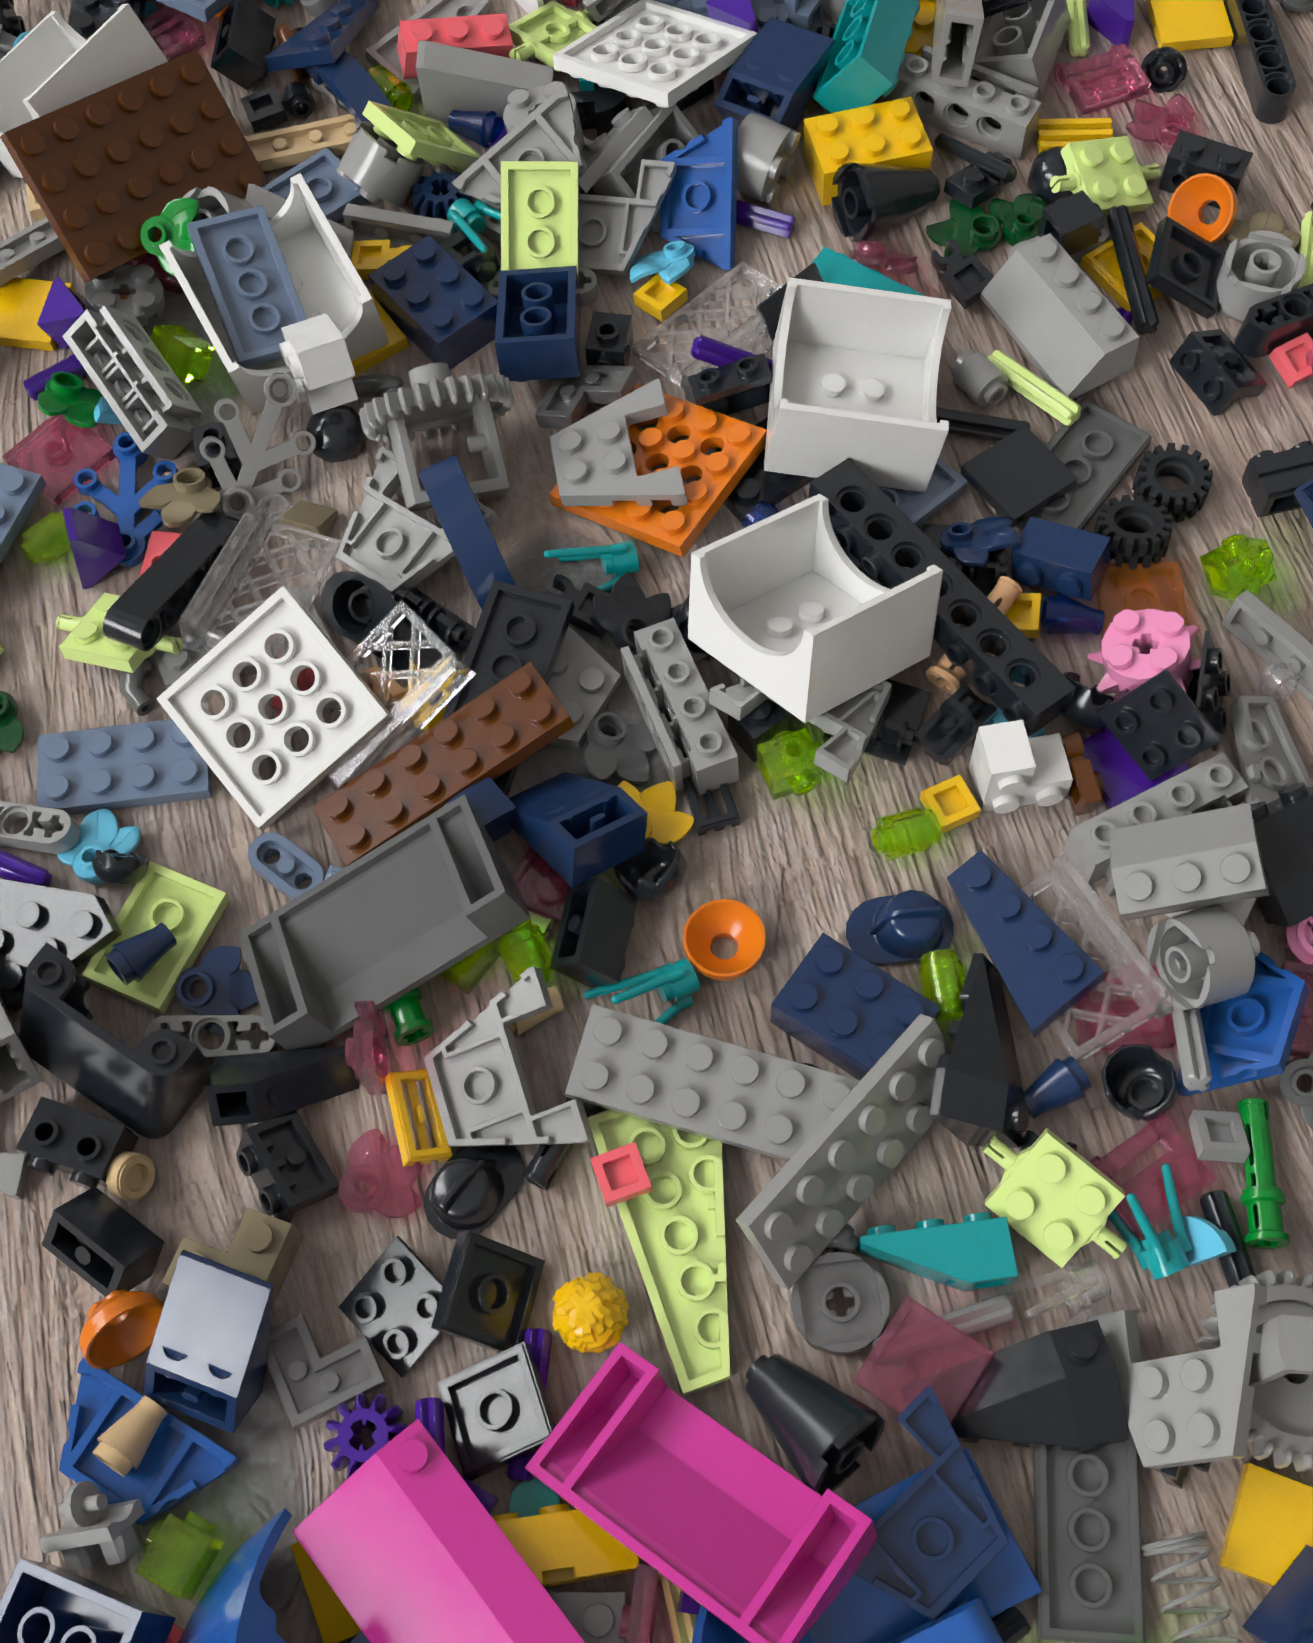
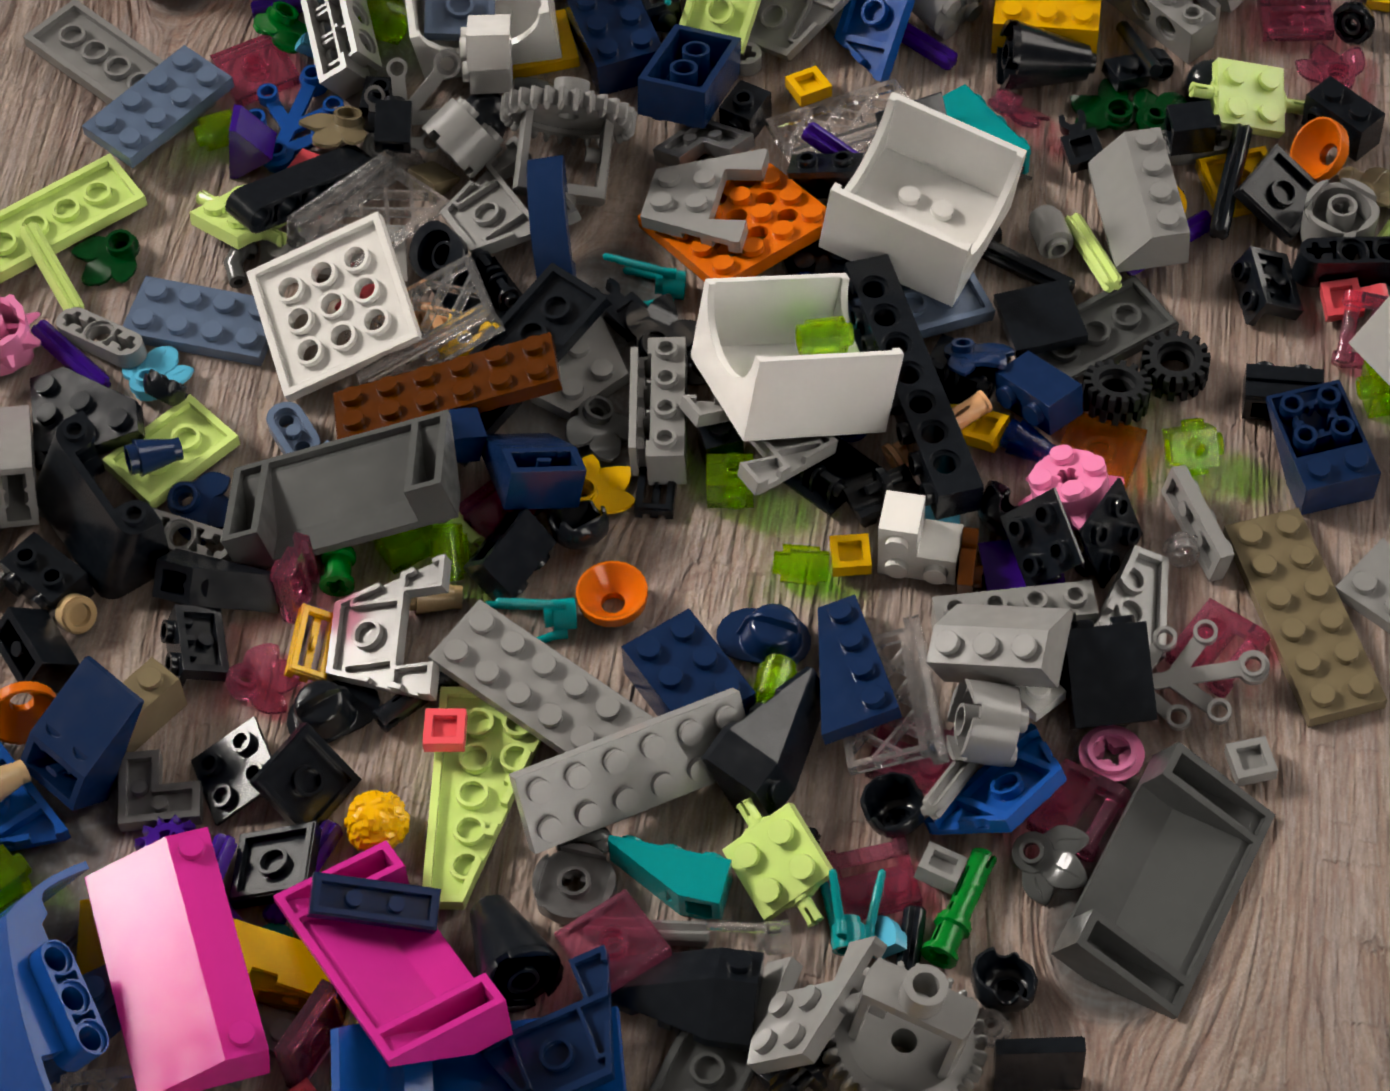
camera: 20 degrees right, 10 degrees down
medium azure plate [630,240,696,285] -> none
dark blue cone [1024,1055,1092,1119] -> none
yellow tile [1036,118,1113,154] -> none
none -> dark blue tile [307,872,441,934]
none -> black brick [368,96,413,153]
none -> light grey brick [421,97,504,180]
none -> clear neon green brick [795,316,854,355]

